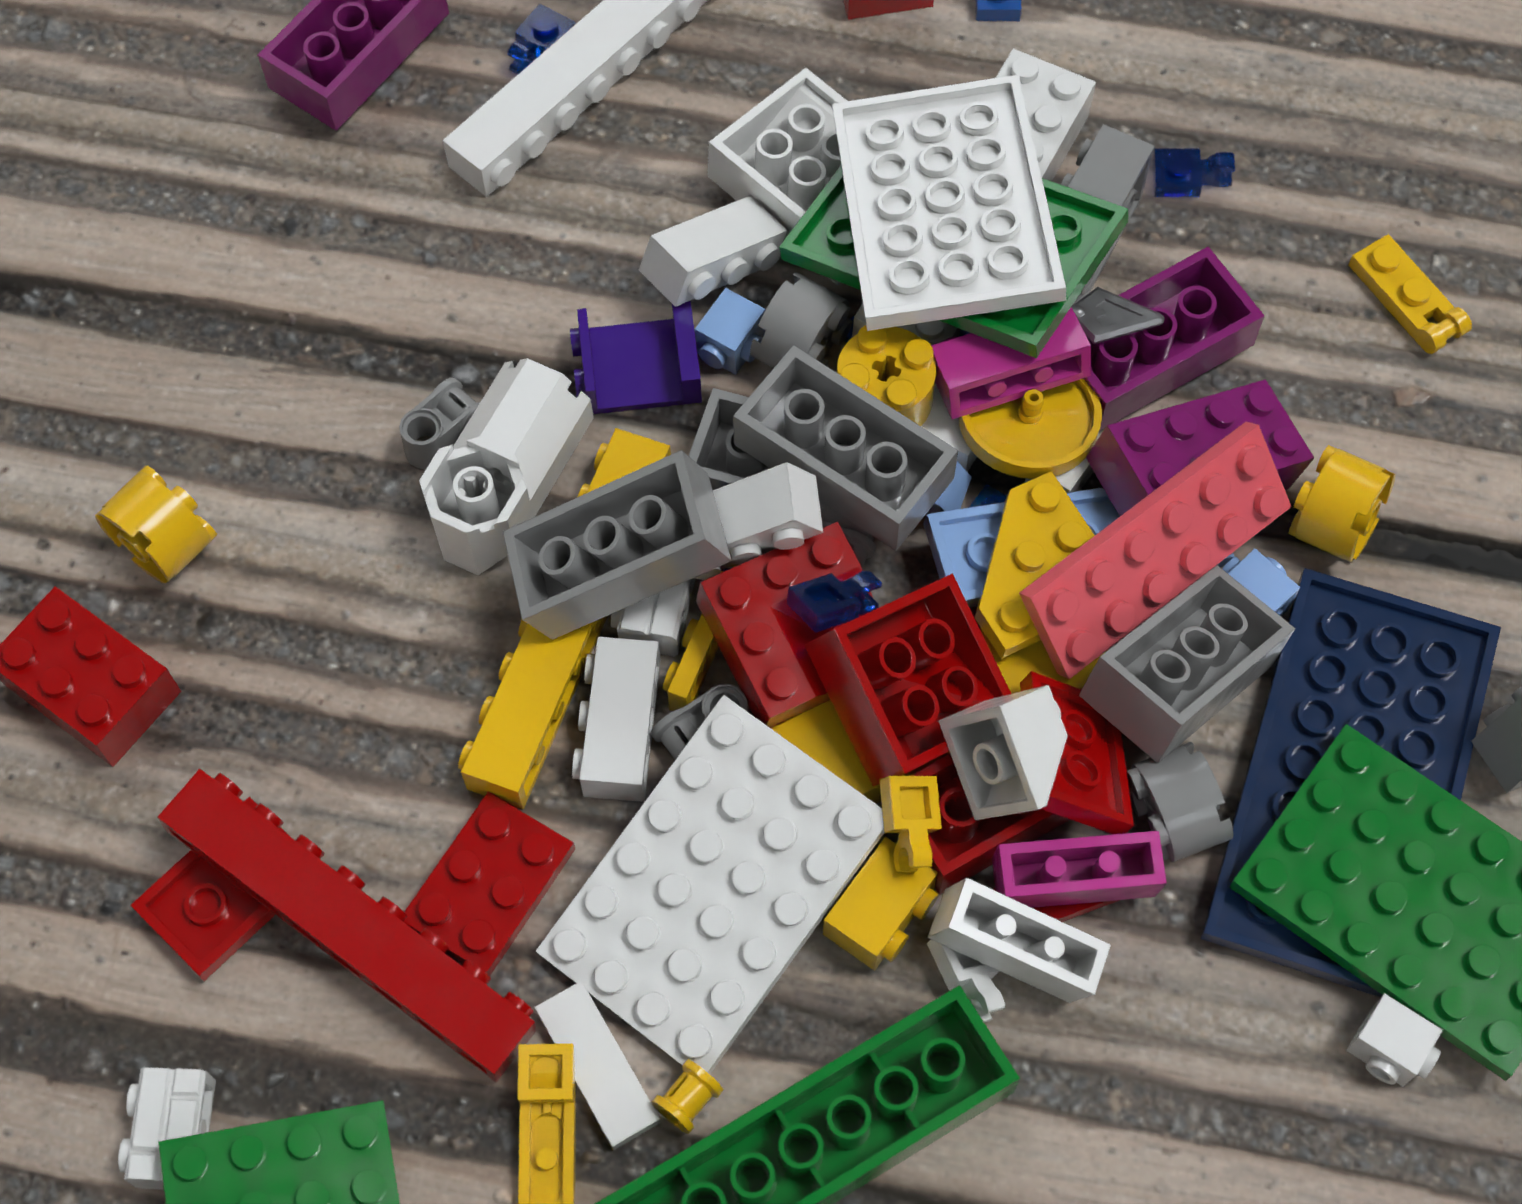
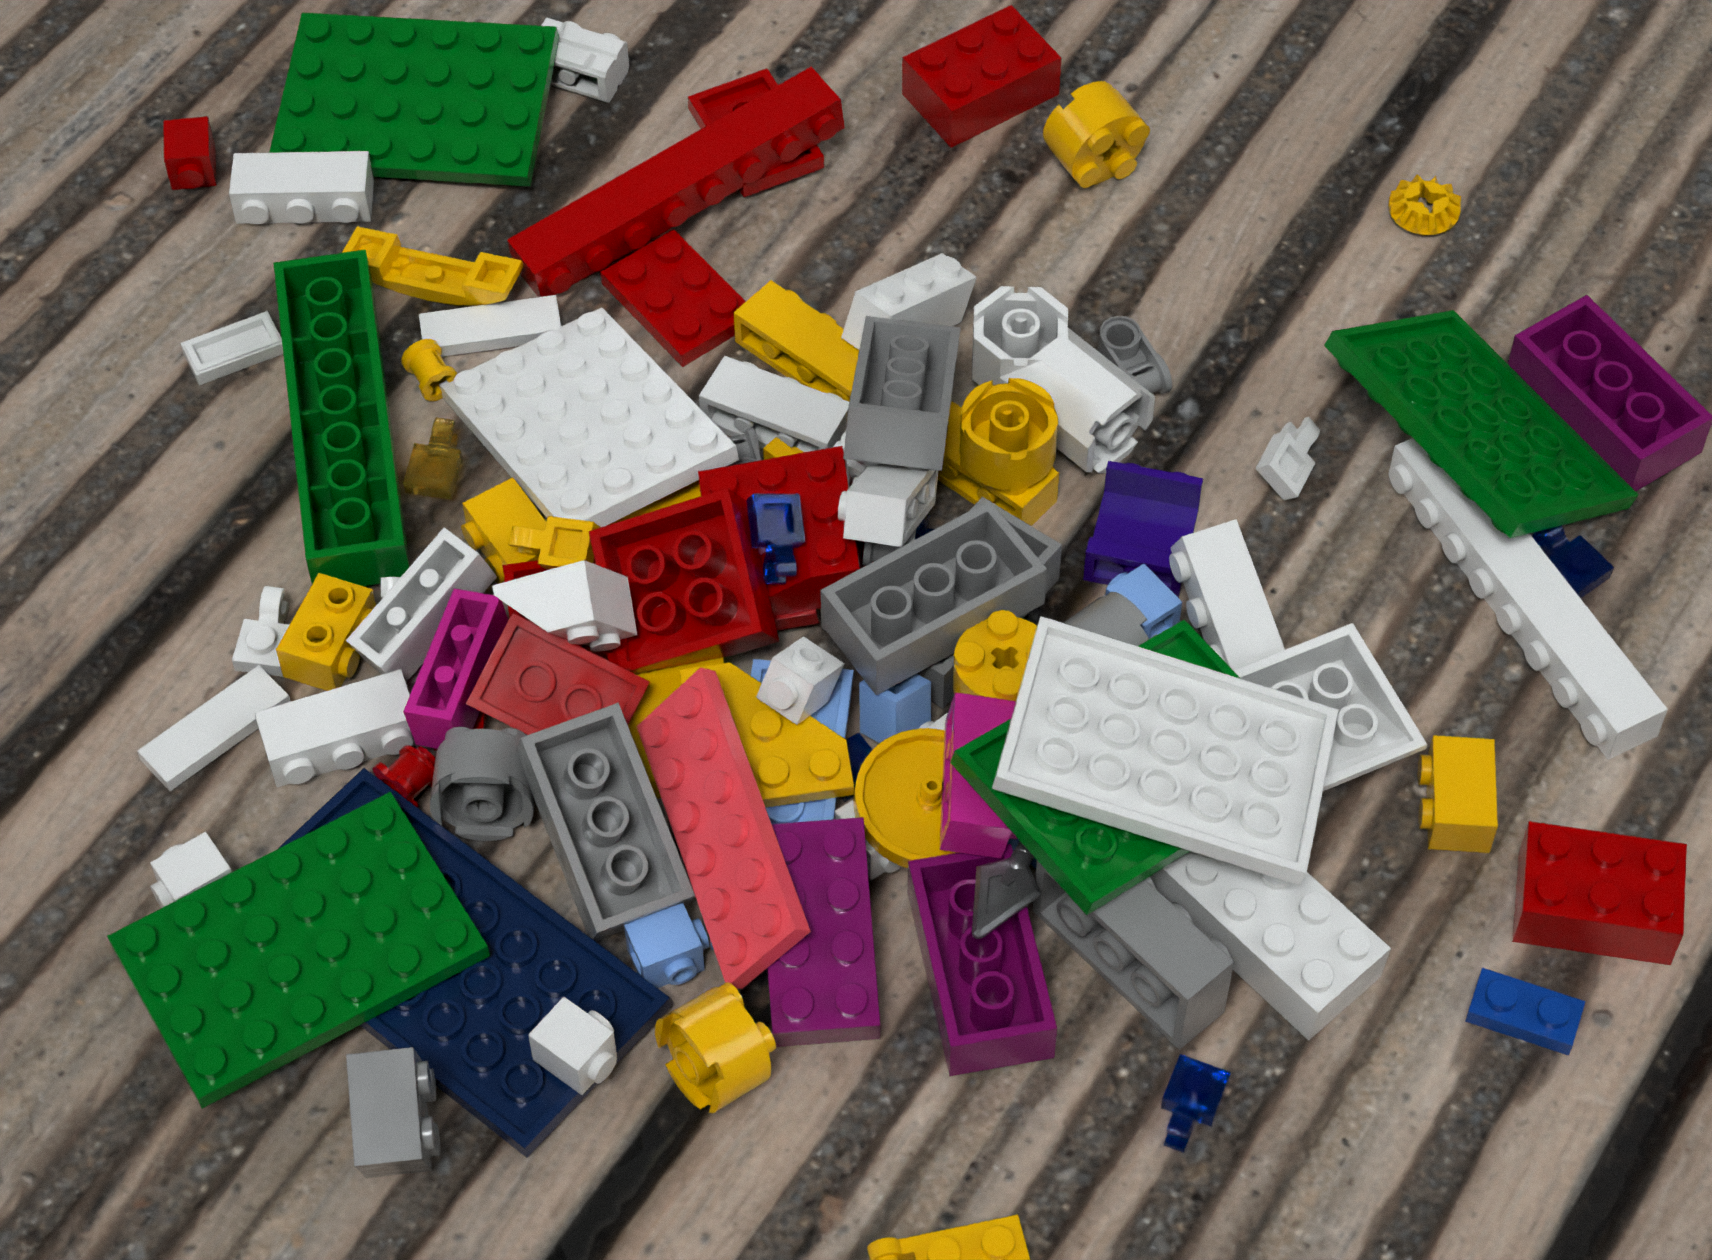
camera: 110 degrees right, 10 degrees down
none -> white tile [137,665,291,791]
none -> white plate [232,586,290,677]
none -> white brick [254,669,417,788]
none -> yellow brick [276,573,376,691]
none -> red brick [372,745,435,808]
none -> clear yellow plate [403,417,463,499]
none -> white brick [528,997,617,1095]
none -> white brick [756,636,845,725]
none -> white brick [841,253,977,350]
none -> yellow brick [959,378,1058,495]
none -> white plate [1255,417,1320,501]
none -> green plate [1324,310,1639,538]
none -> yellow gear [1388,174,1461,235]
none -> yellow brick [1417,735,1498,853]

